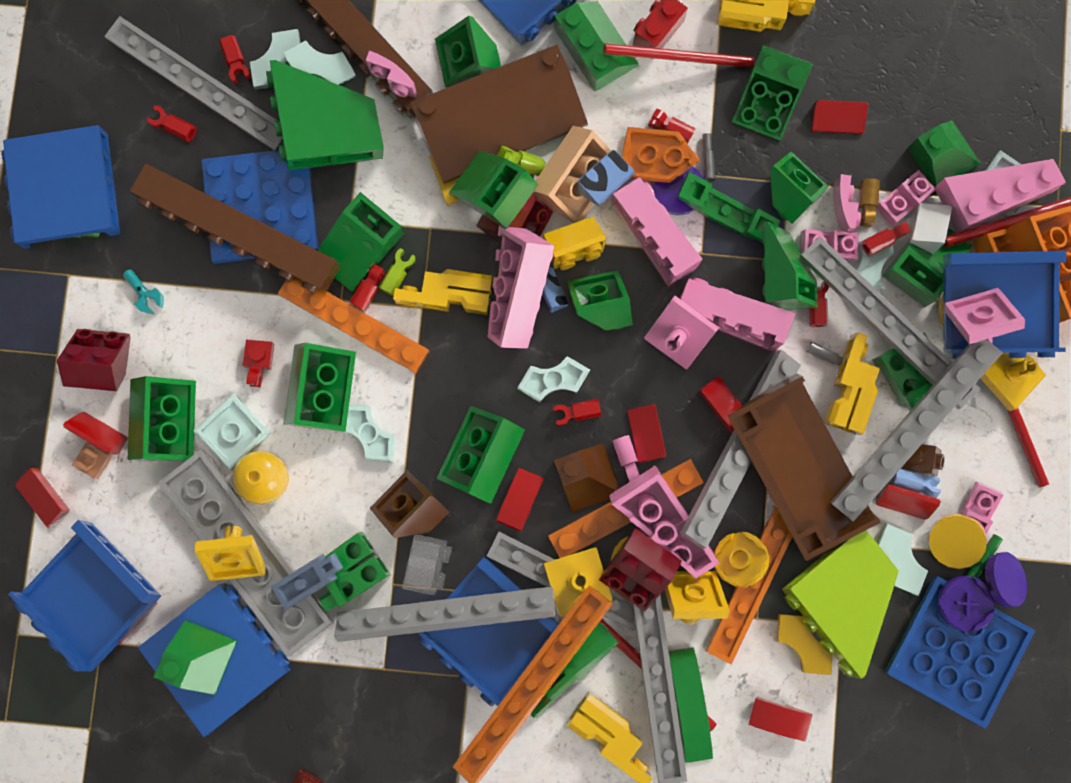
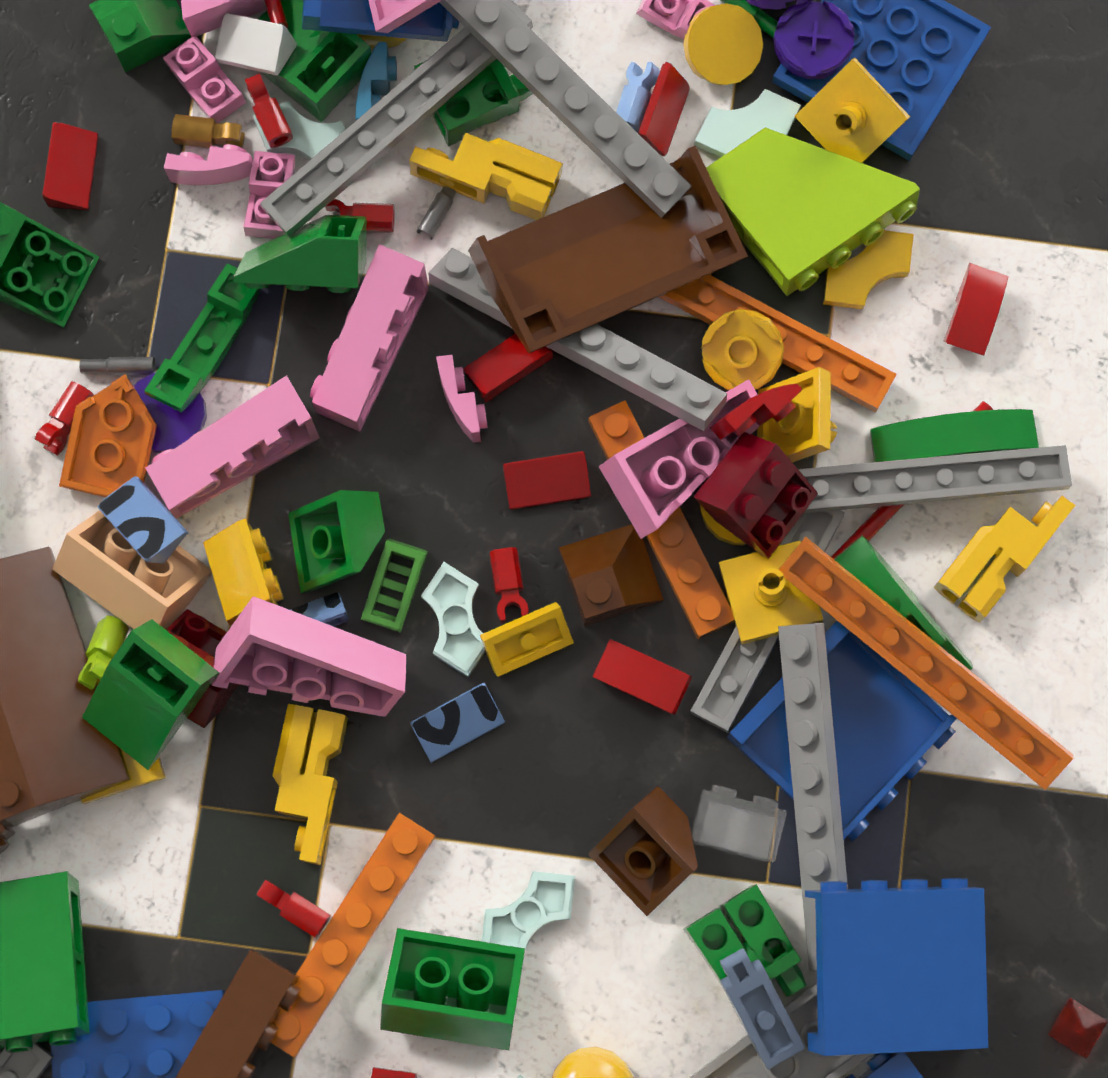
camera: 85 degrees left, 5 degrees down
green slope [318,192,405,293] -> none
lime bar [379,248,416,297] -> none
green slope [436,406,525,504] -> none
bright pink bar [613,435,640,482] -> none
bright pink tile [644,296,719,370] -> none
green slope [770,152,829,224] -> none
reddish brown bracket [900,444,945,476] -> none
none -> dark azure slope [355,42,397,120]
none -> bright green slope [361,539,428,632]
none -> slope [410,683,505,763]
none -> bright pink slope [436,355,488,443]
none -> yellow plate [480,602,574,677]
none -> red slope [710,383,803,440]
none -> yellow tile [795,58,910,163]
none -> blue panel [805,878,988,1056]

